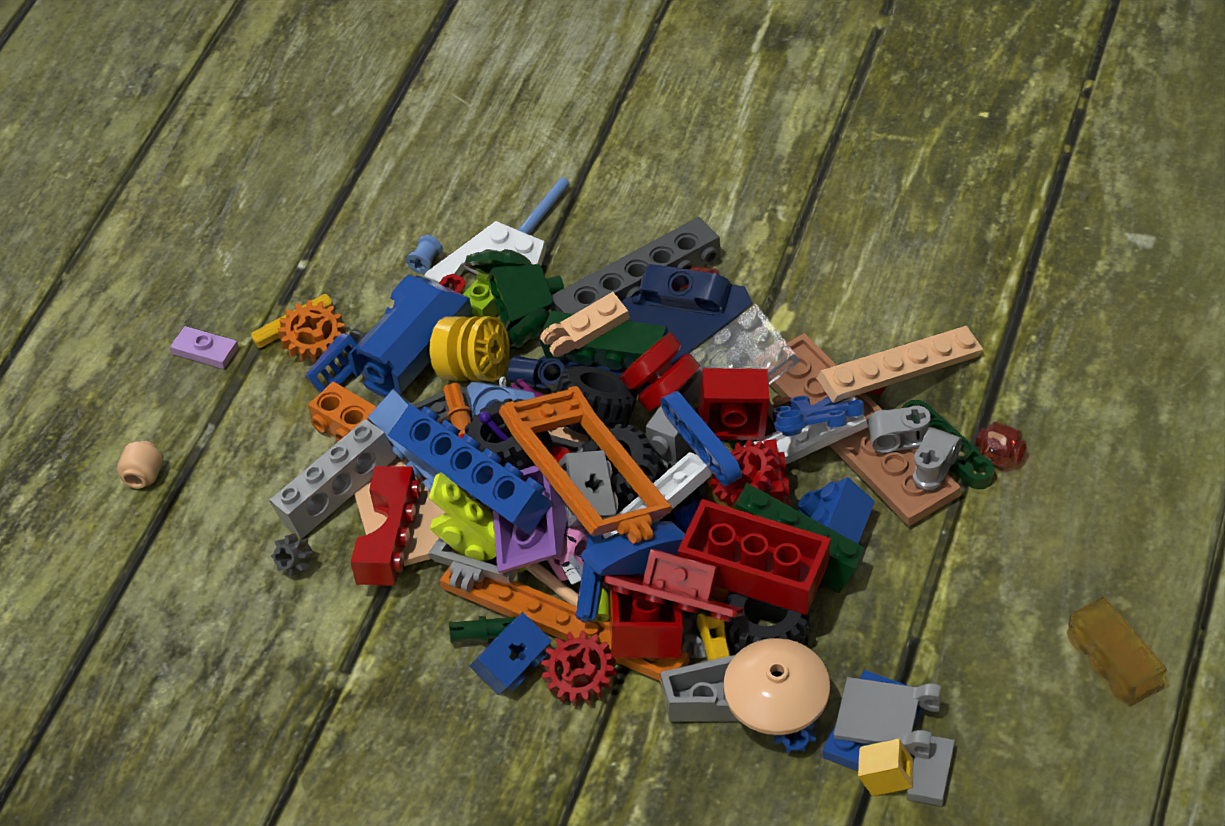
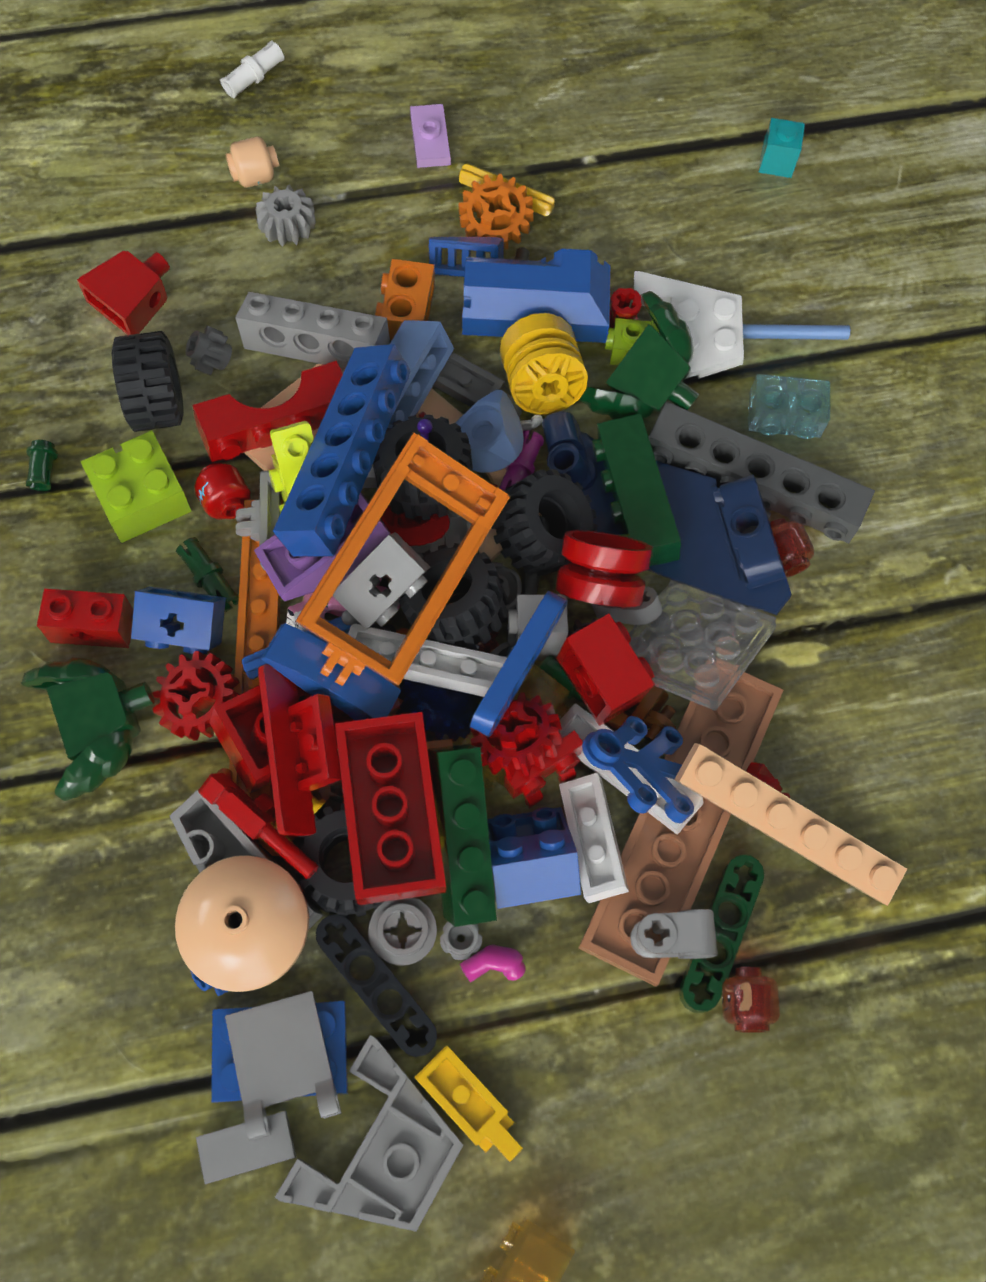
camera: 50 degrees right, 20 degrees up
medium blue bush [406,235,443,274] -> none
orange axle [443,383,472,435] -> none
light nougat hinge [540,292,630,357] -> none
yellow panel [858,739,913,796] -> none
light grey piece [868,406,931,453] -> none
none -> dark green torso [21,657,155,801]
none -> dark green pin [26,440,58,491]
none -> red brick [37,588,134,648]
none -> red torso [77,251,170,335]
none -> lime piece [80,430,192,543]
none -> black tyre [112,331,184,432]
none -> red head [194,463,251,520]
none -> red piece [198,768,319,879]
none -> white pin [220,41,284,98]
none -> light grey gear [256,184,316,247]
none -> light grey wing [275,1035,463,1232]
none -> black beam [316,914,437,1058]
none -> light grey gear [368,898,437,966]
none -> yellow hinge [414,1045,523,1162]
none -> light grey plate [440,922,482,960]
none -> dark pink arm [459,945,526,983]
none -> white plate [559,772,629,903]
none -> clear light blue brick [748,374,830,439]
none -> teal brick [758,118,805,178]

